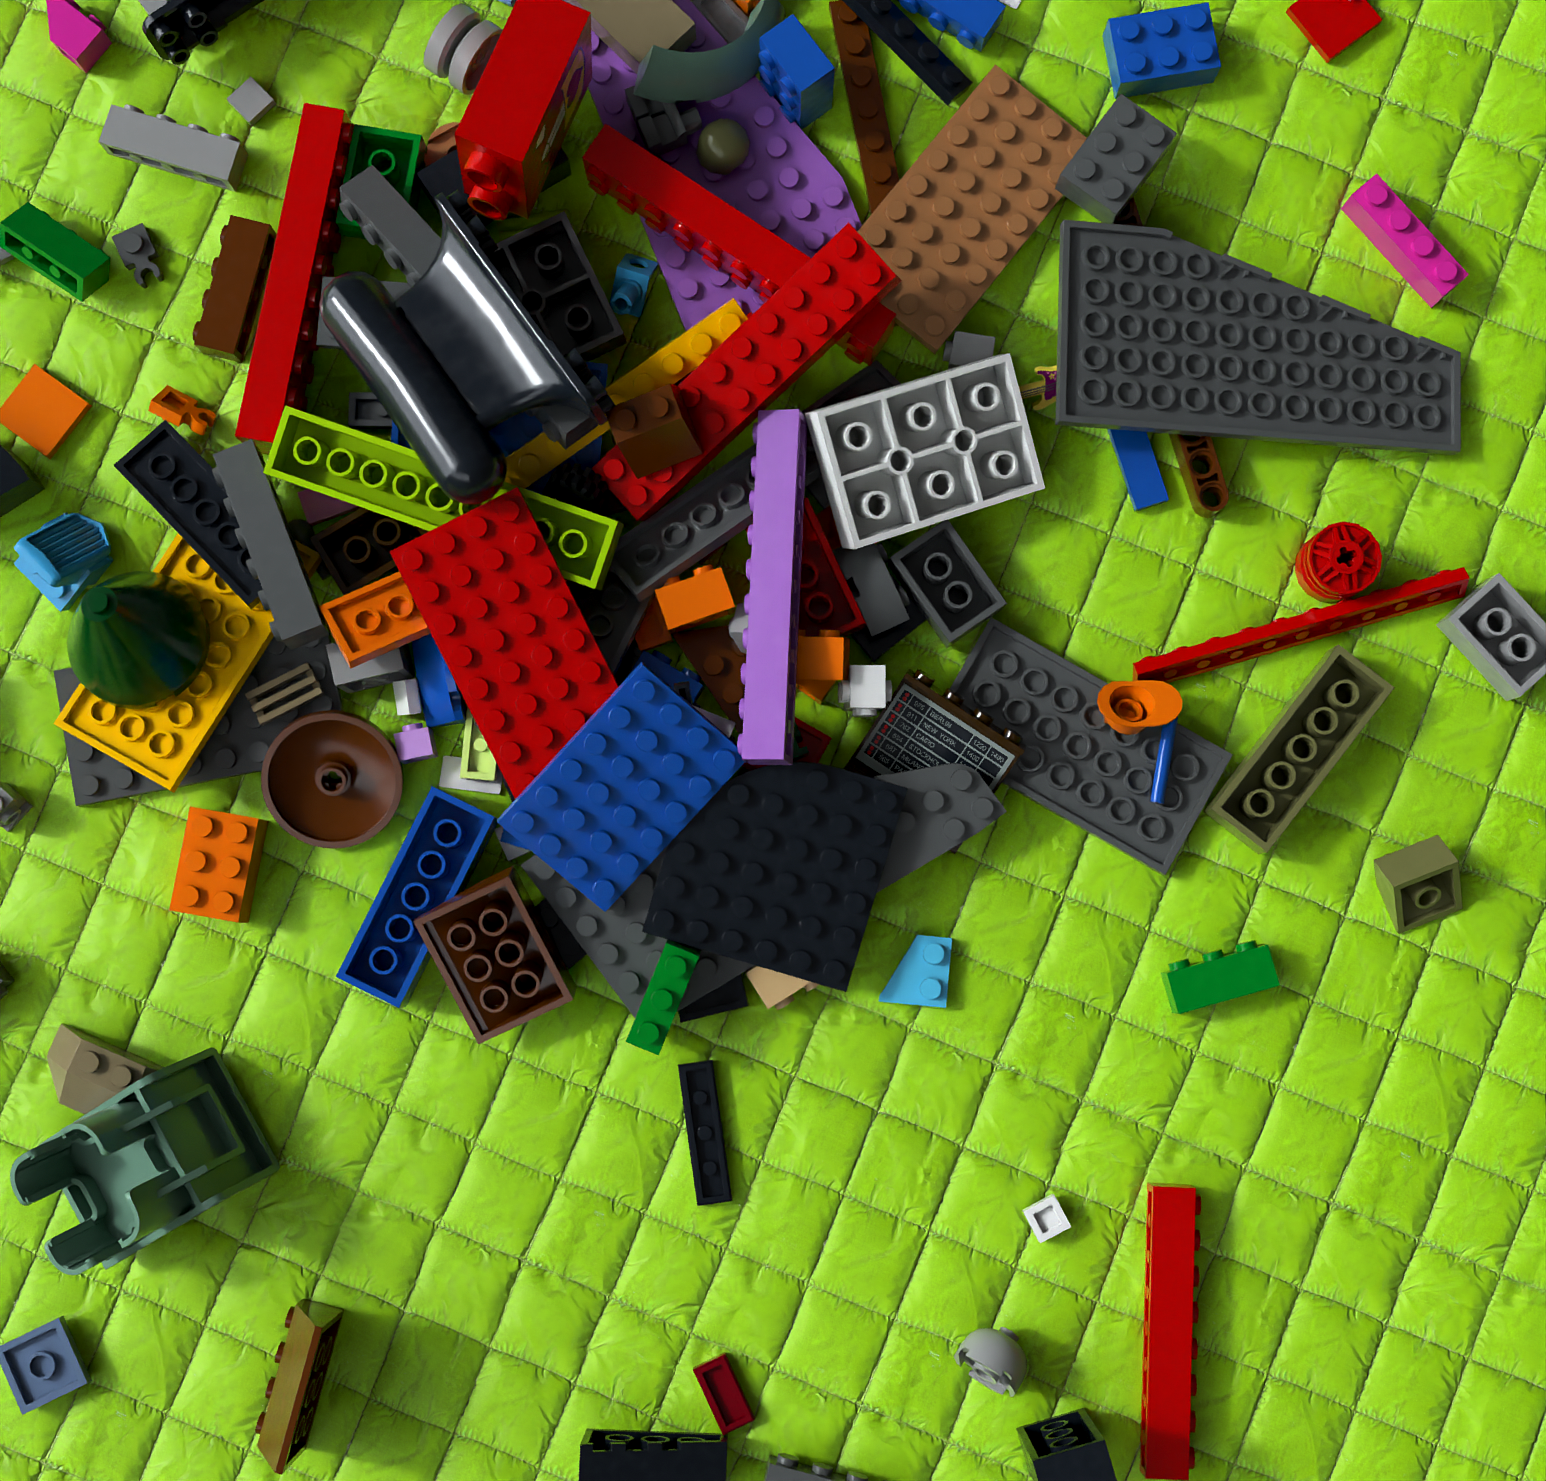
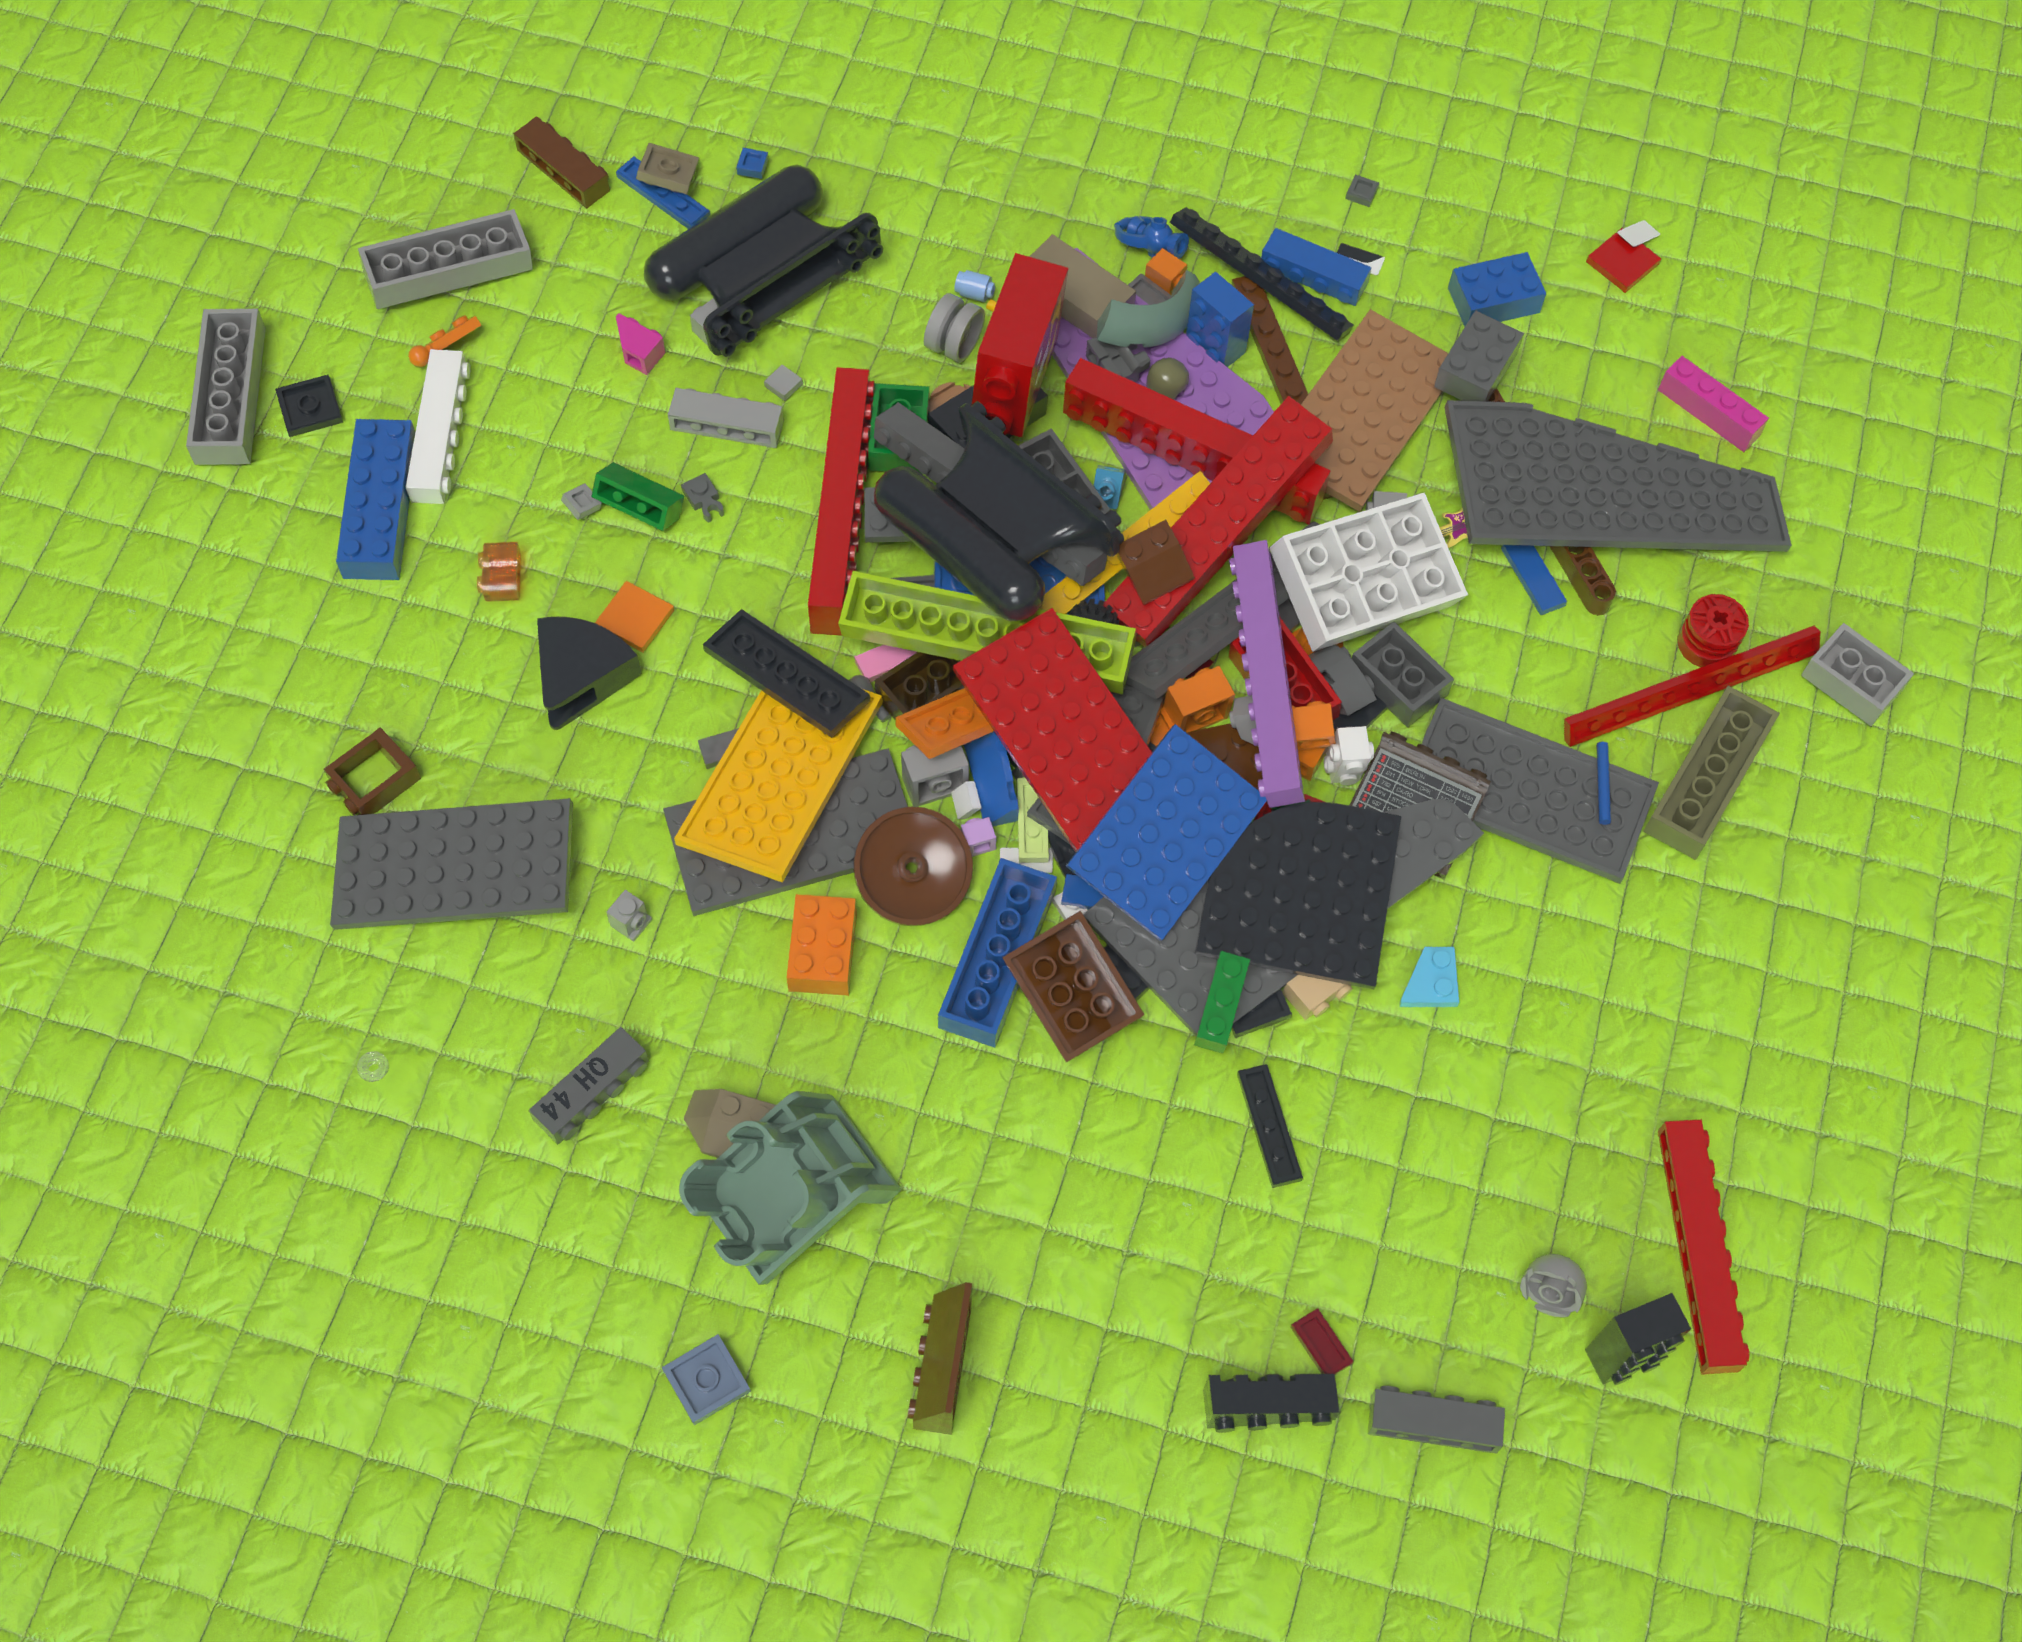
camera: 10 degrees left, 20 degrees down
dark azure piece [14,512,114,612] -> none
dark green cone [67,571,210,709] -> none
orange plate [148,385,216,435] -> none
reddish brown brick [193,215,277,363] -> none
dark grey brick [212,439,330,650] -> none
dark tan tile [245,662,325,726] -> none
white plate [1022,1194,1071,1243] -> none
orange piece [1097,680,1183,735] -> none
green brick [1161,940,1280,1014] -> none
olive slope [1374,835,1463,934] -> none

